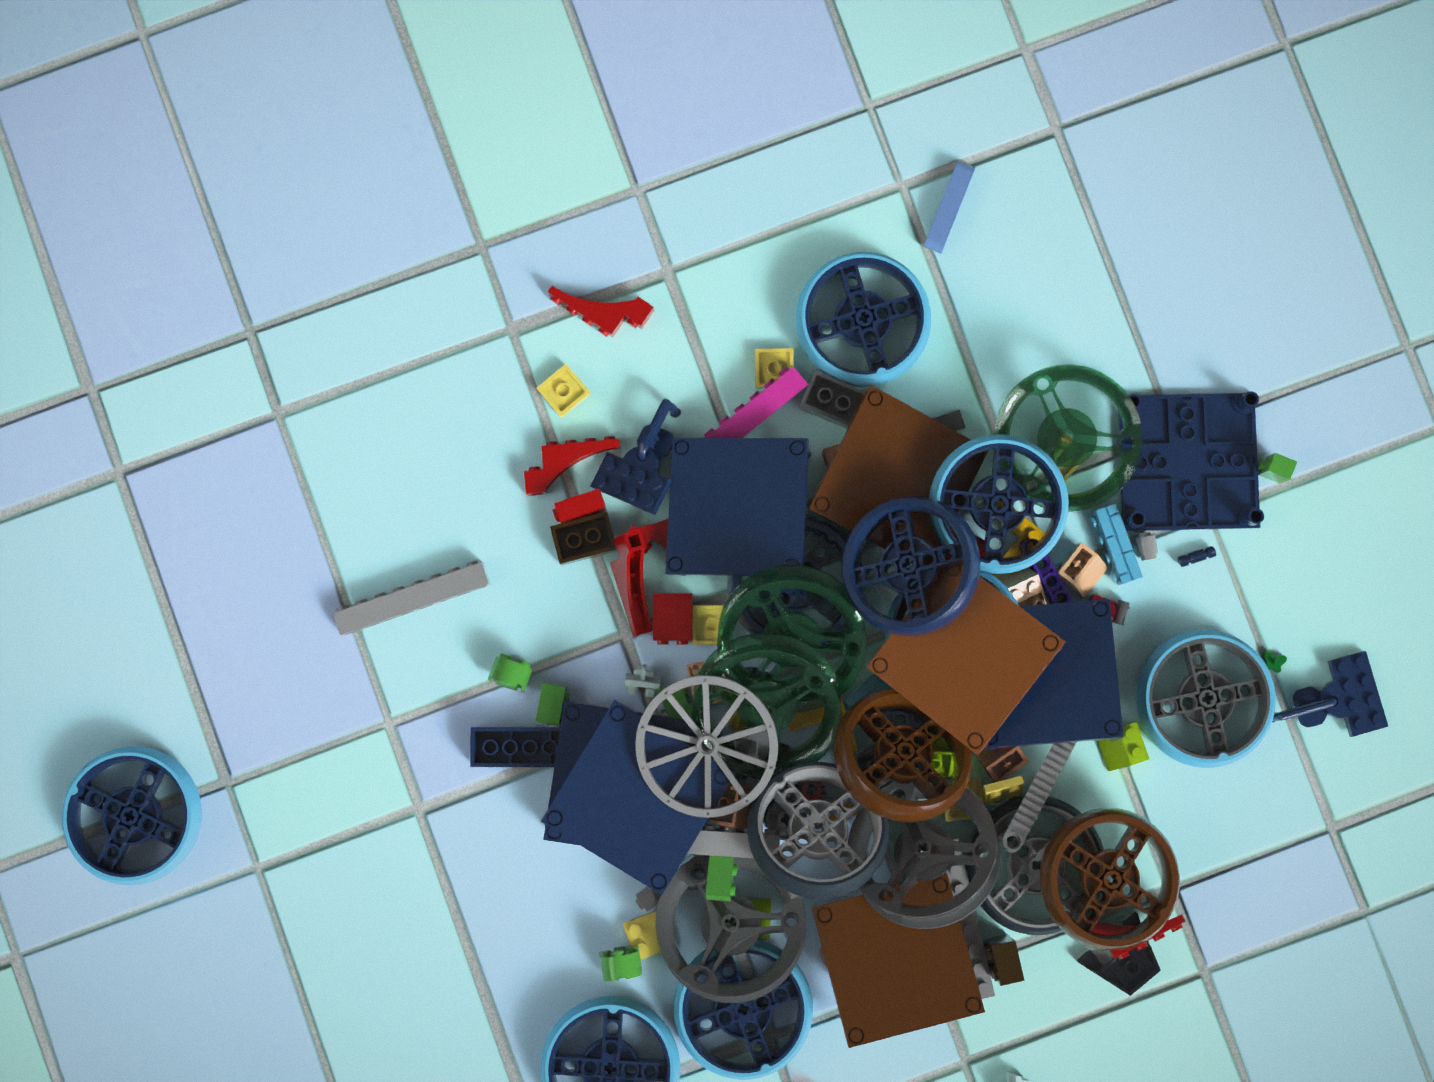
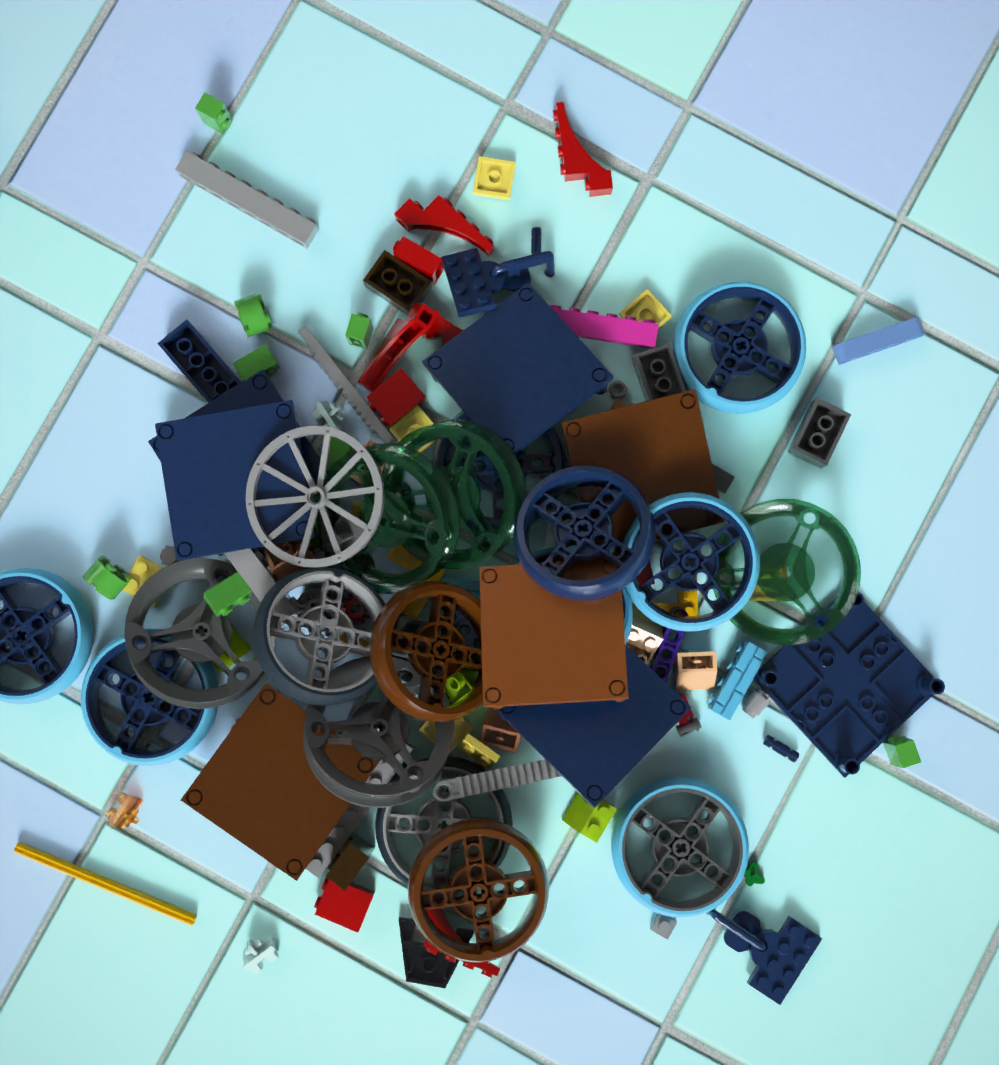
camera: 40 degrees right, 0 degrees up
none -> bright green brick [195,92,232,134]
none -> light grey gear [298,326,397,450]
none -> red brick [314,878,375,933]
none -> bright green brick [345,313,374,349]
none -> dark blue axle [531,227,542,254]
none -> light grey plate [608,381,627,400]
none -> light grey plate [650,913,677,940]
none -> dark grey brick [787,398,852,468]

